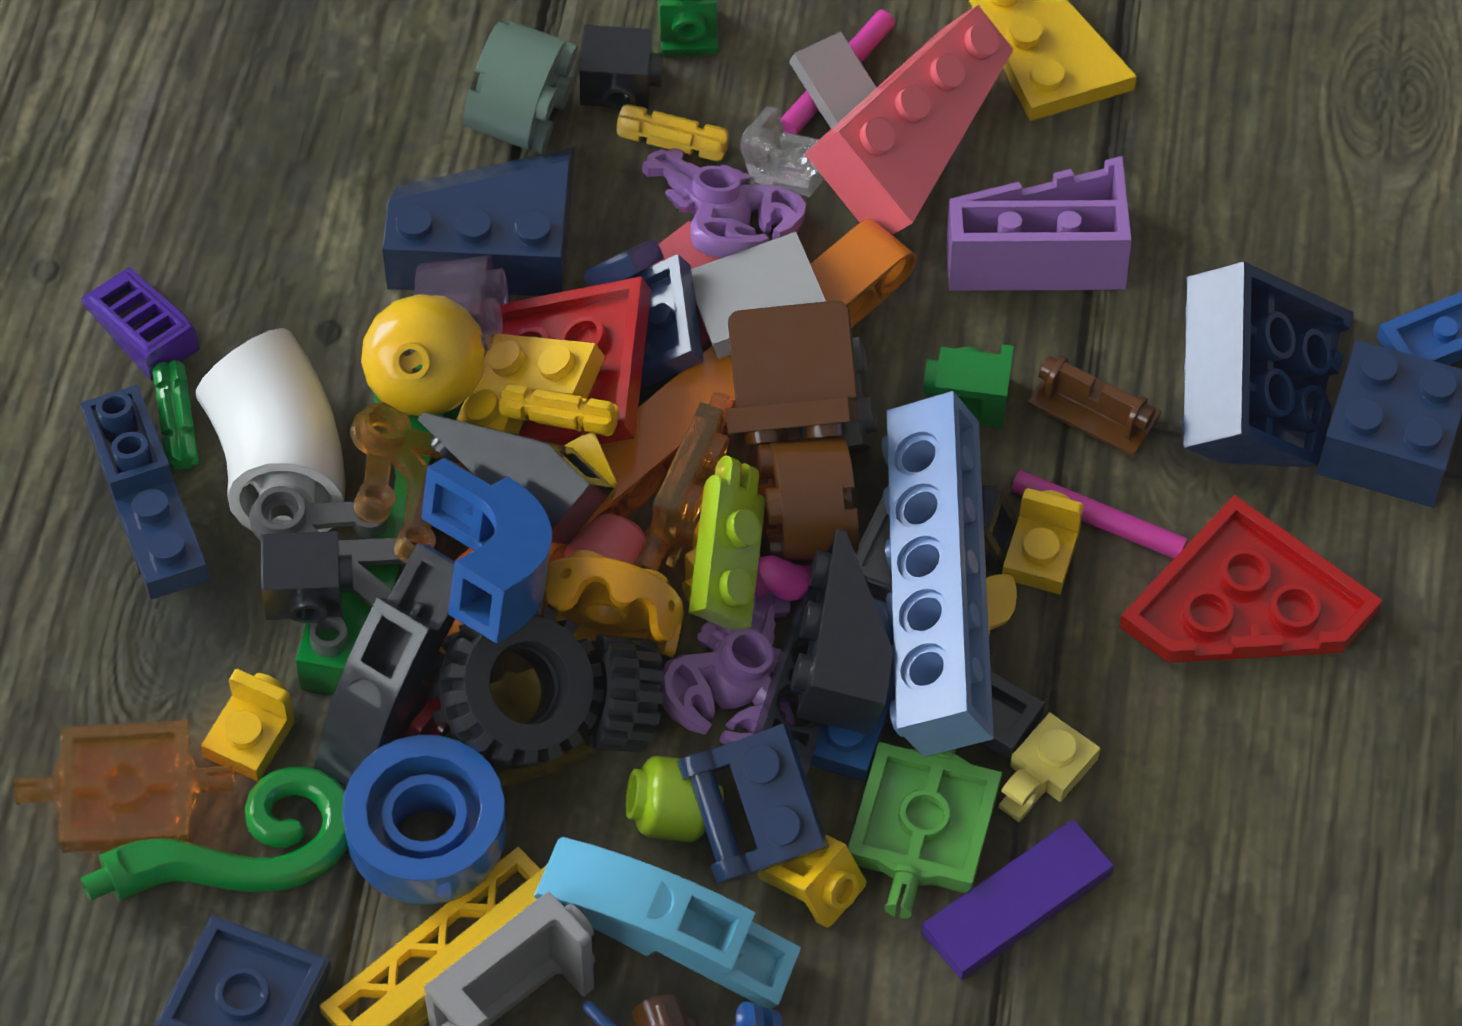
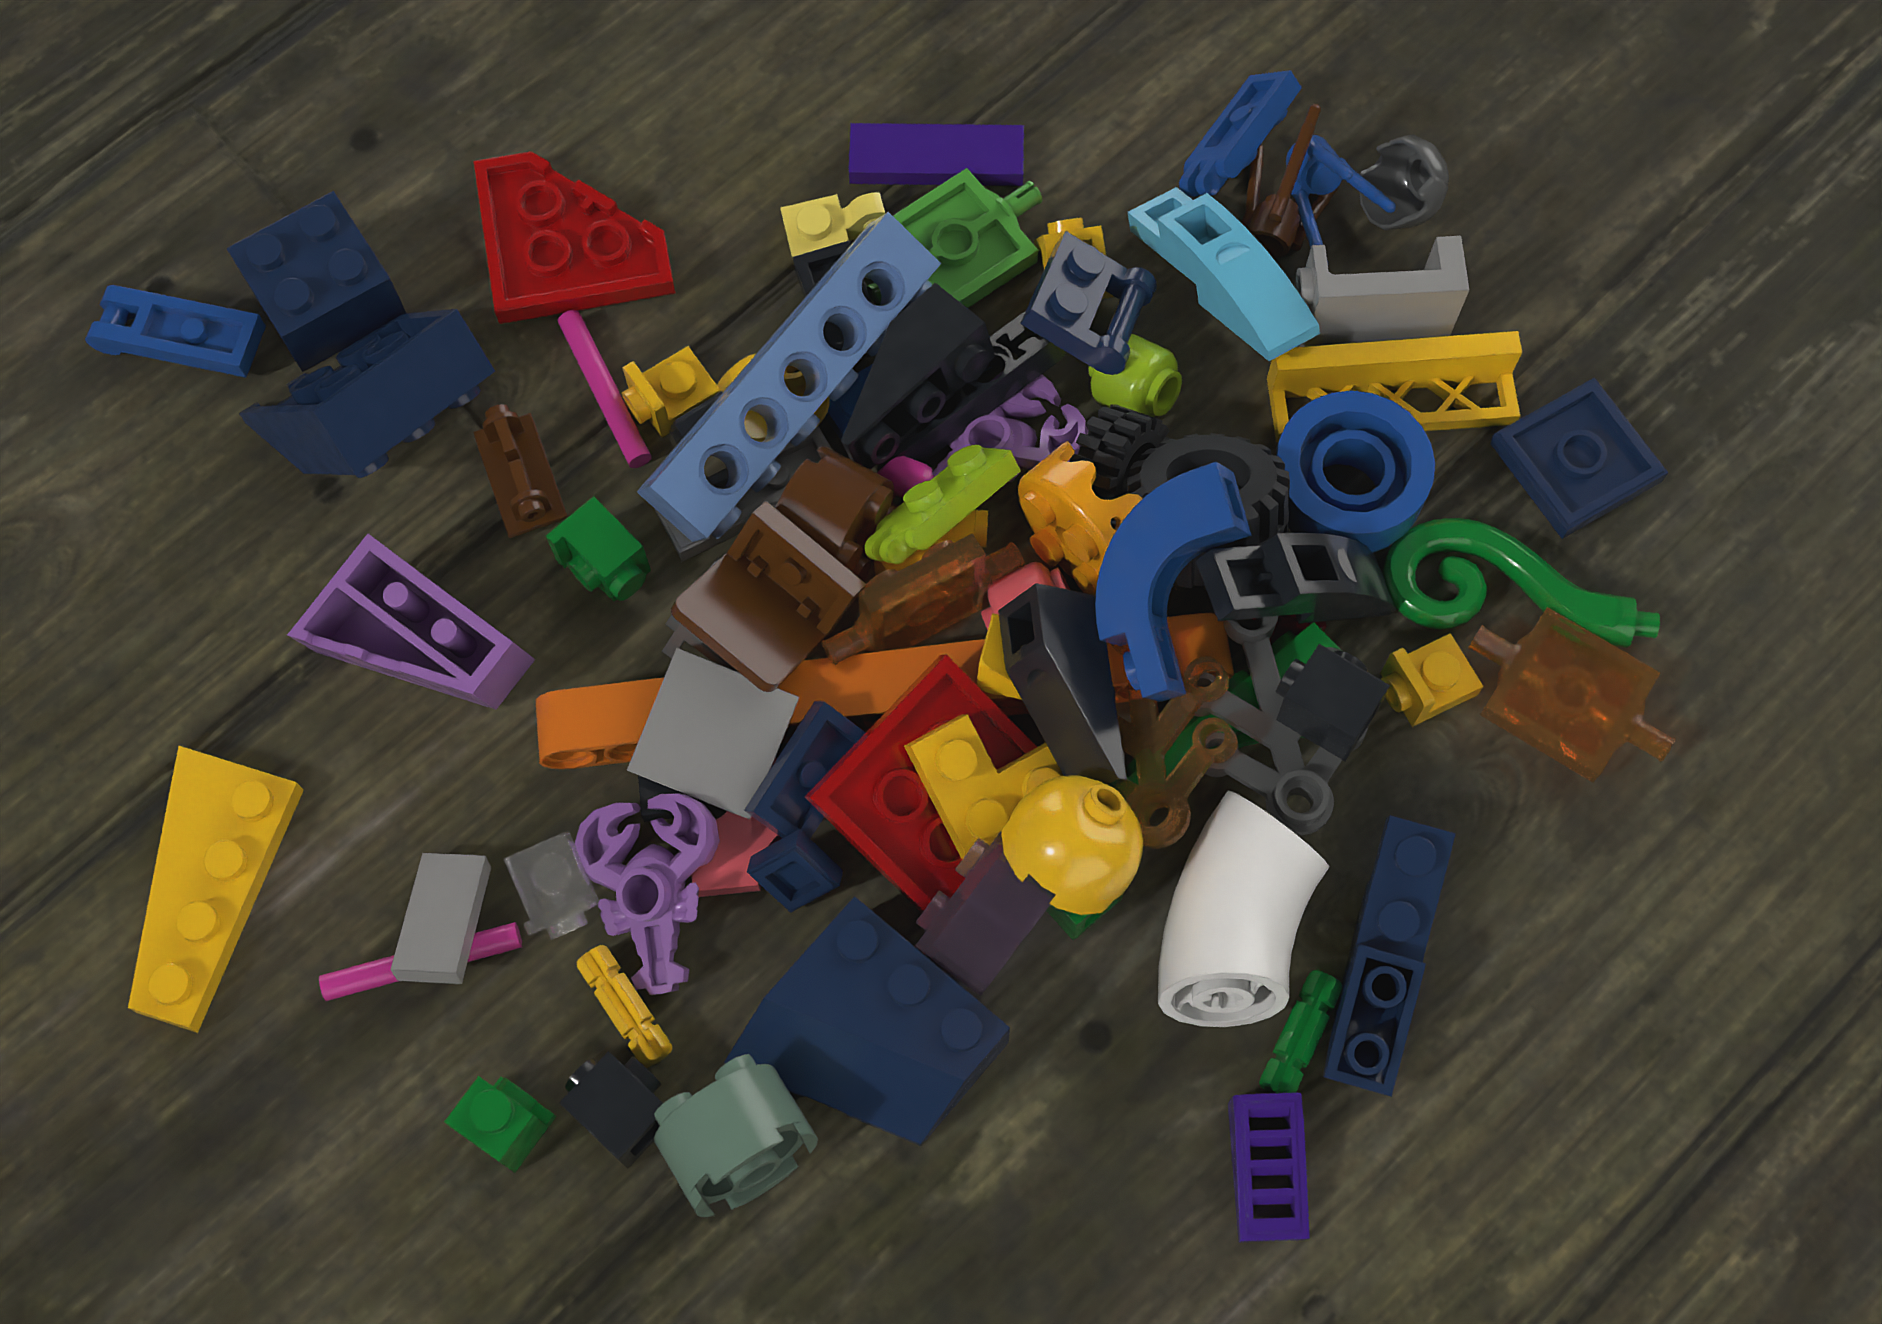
camera: 140 degrees left, 10 degrees up
yellow axle [499,383,619,436] -> none
coral wedge [804,5,1014,235] -> none

